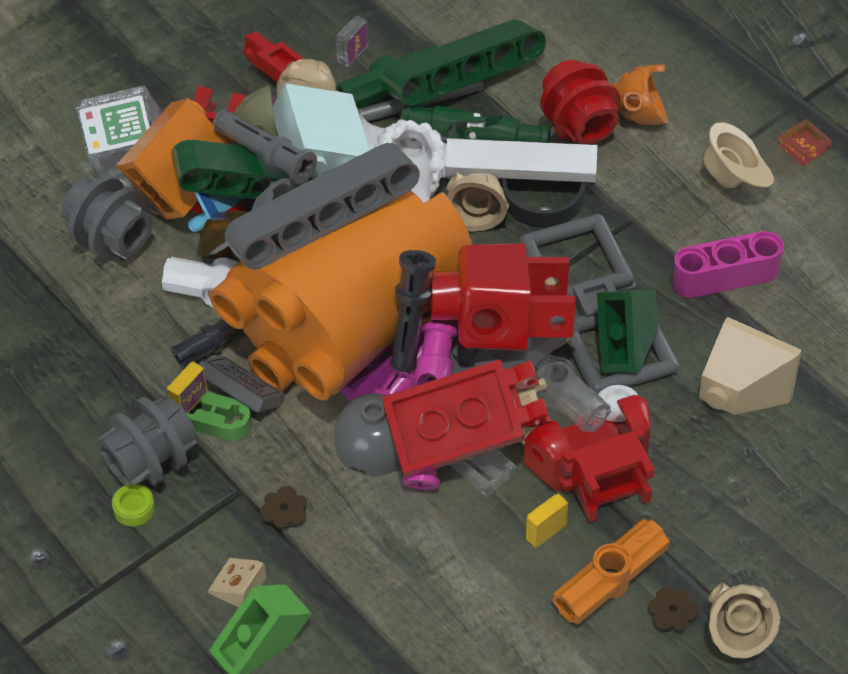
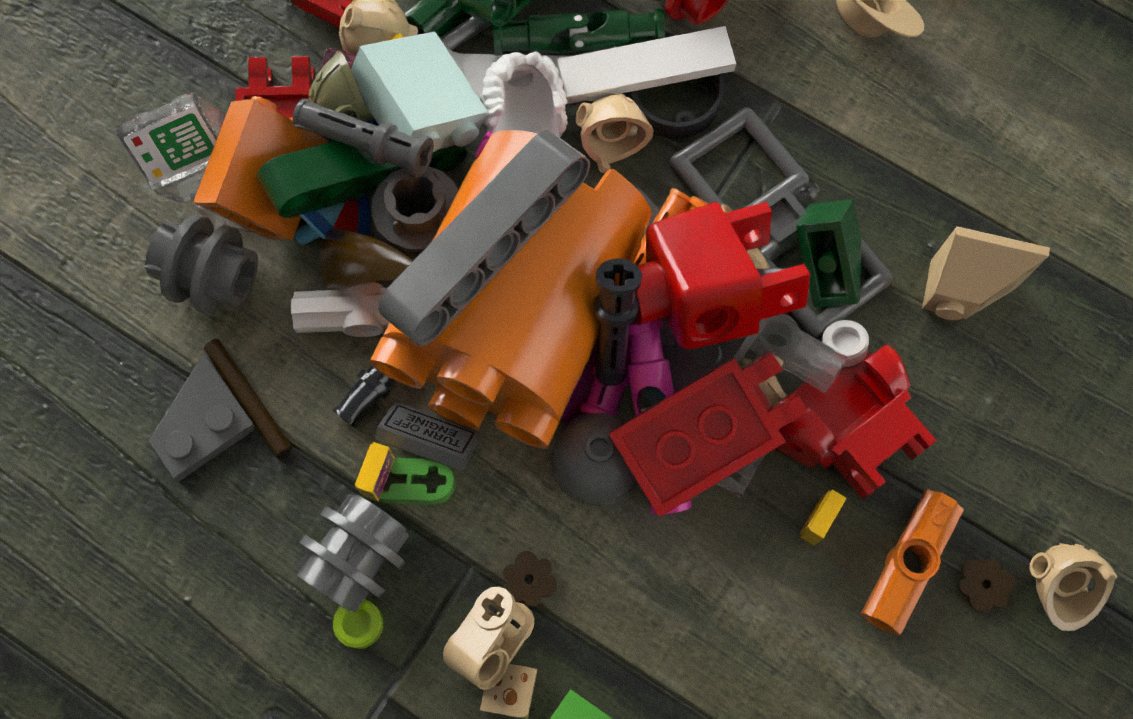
camera: 20 degrees left, 20 degrees up
dark pink beam [672,231,784,298] -> none
none -> dark grey wing [149,355,257,482]
none -> dark brown bar [203,339,293,458]
none -> tan piece [443,587,534,690]

